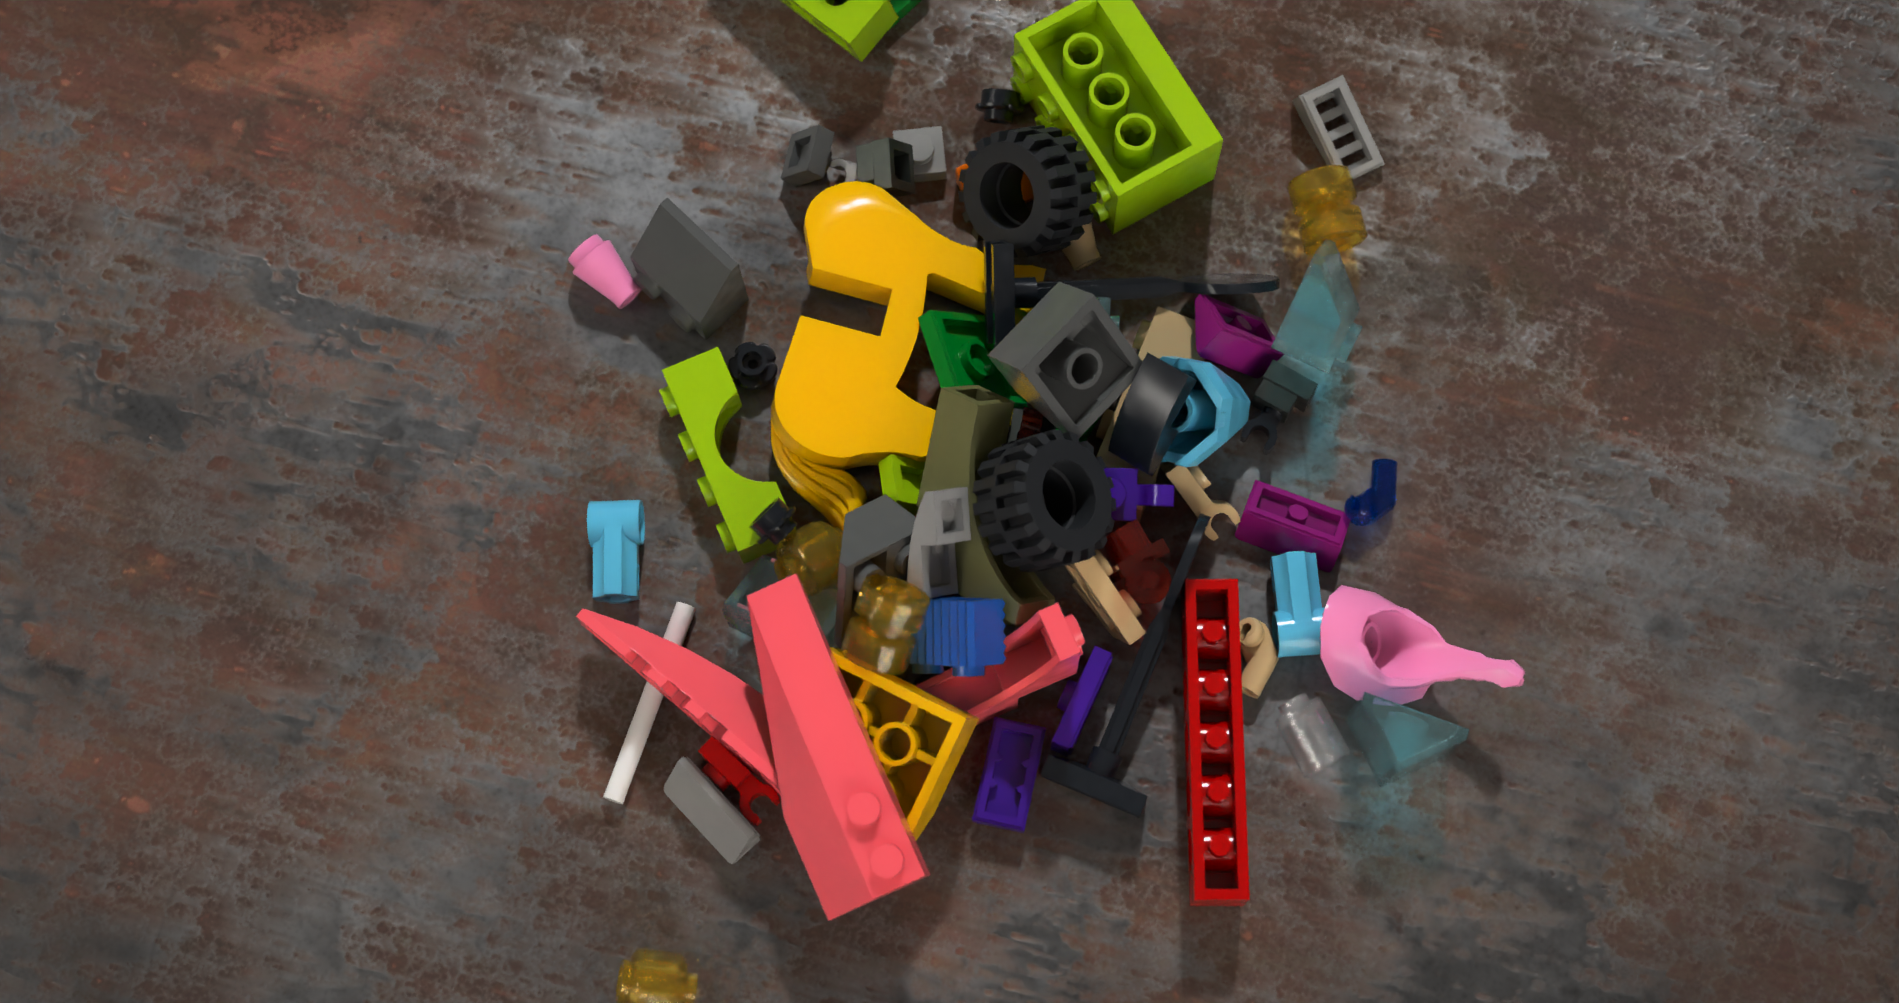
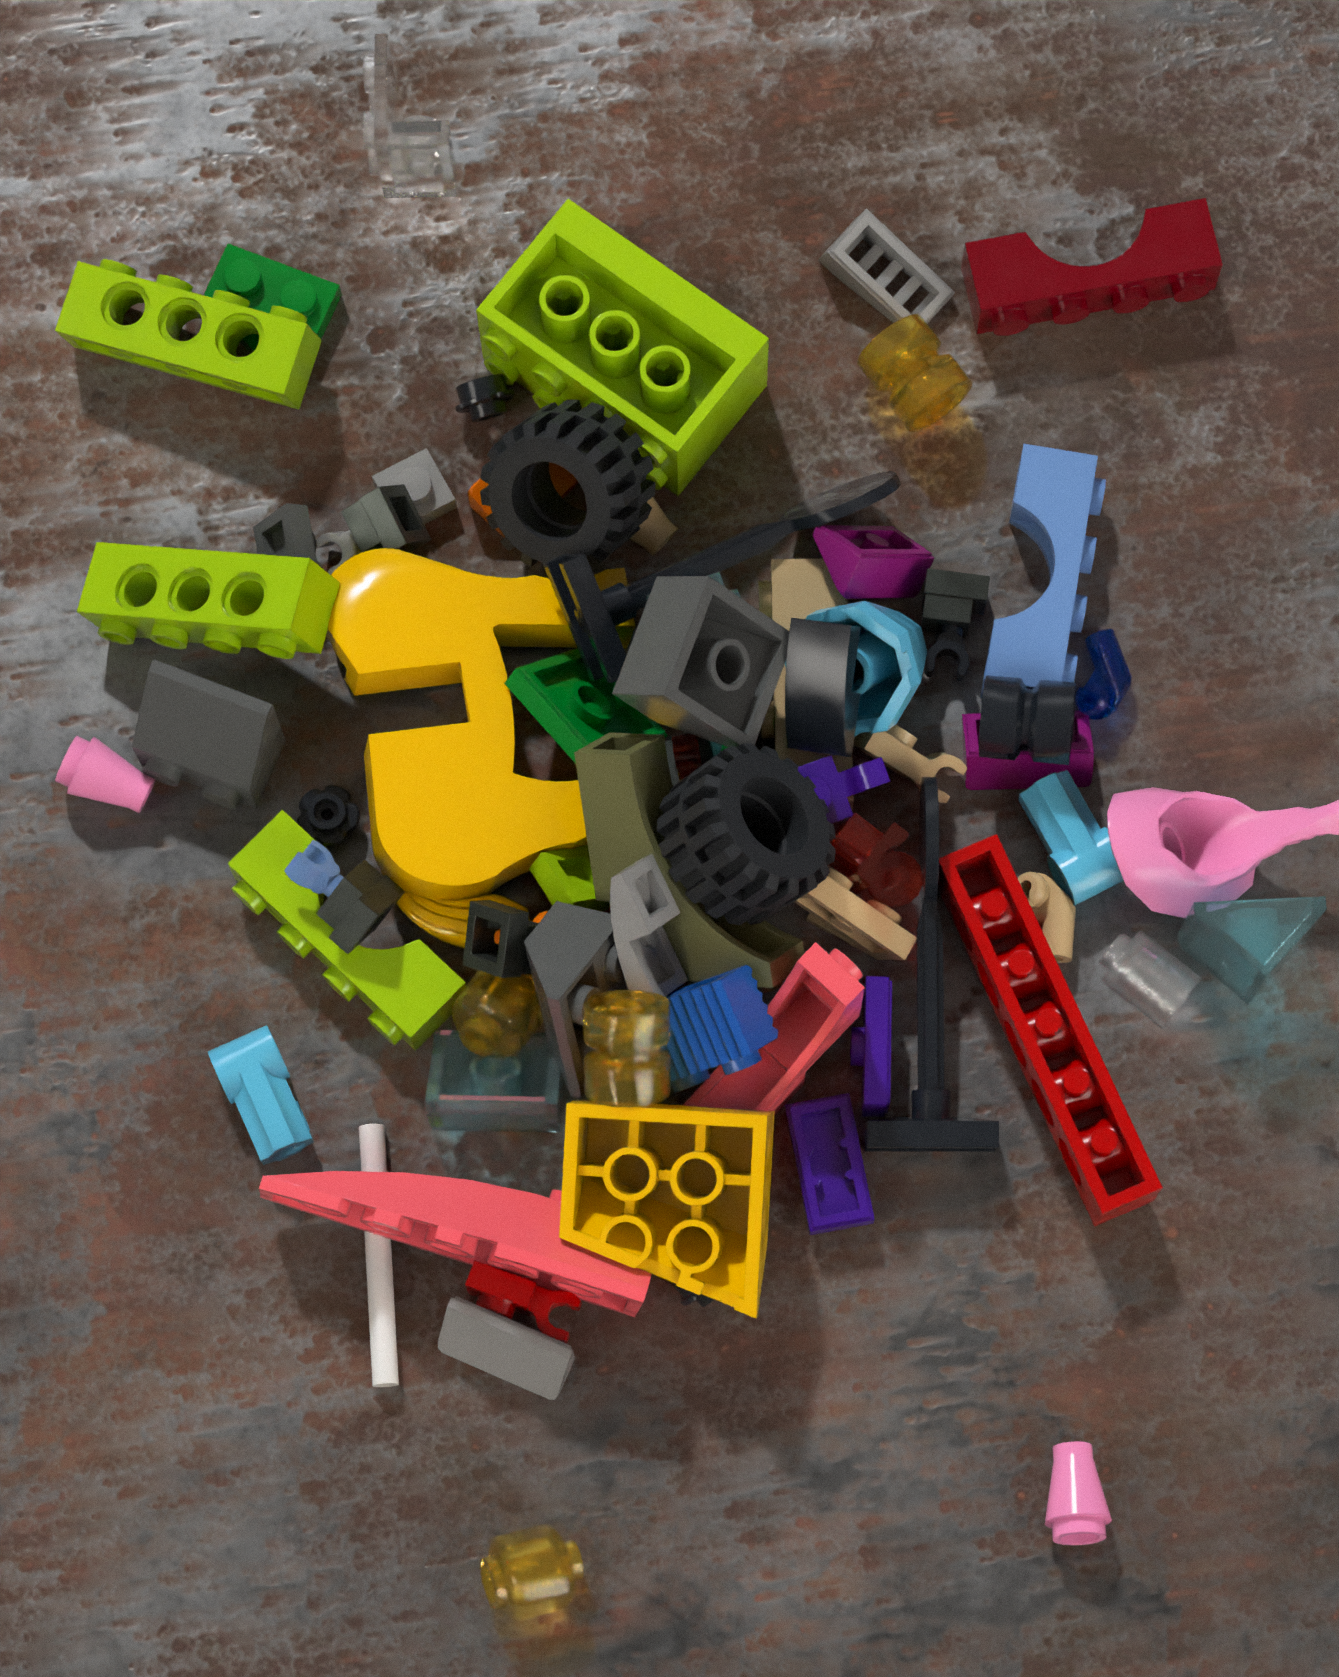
camera: 25 degrees left, 0 degrees up
coral wedge [747,574,931,921] -> none
black plate [749,497,797,545] -> none
clear light blue slope [1271,238,1363,374] -> none
none -> lime brick [77,542,340,659]
none -> pearl dark grey piece [284,840,405,954]
none -> pearl dark grey piece [463,900,548,978]
none -> dark red arch [961,198,1223,336]
none -> black wheel [978,675,1076,765]
none -> medium blue arch [980,444,1106,698]

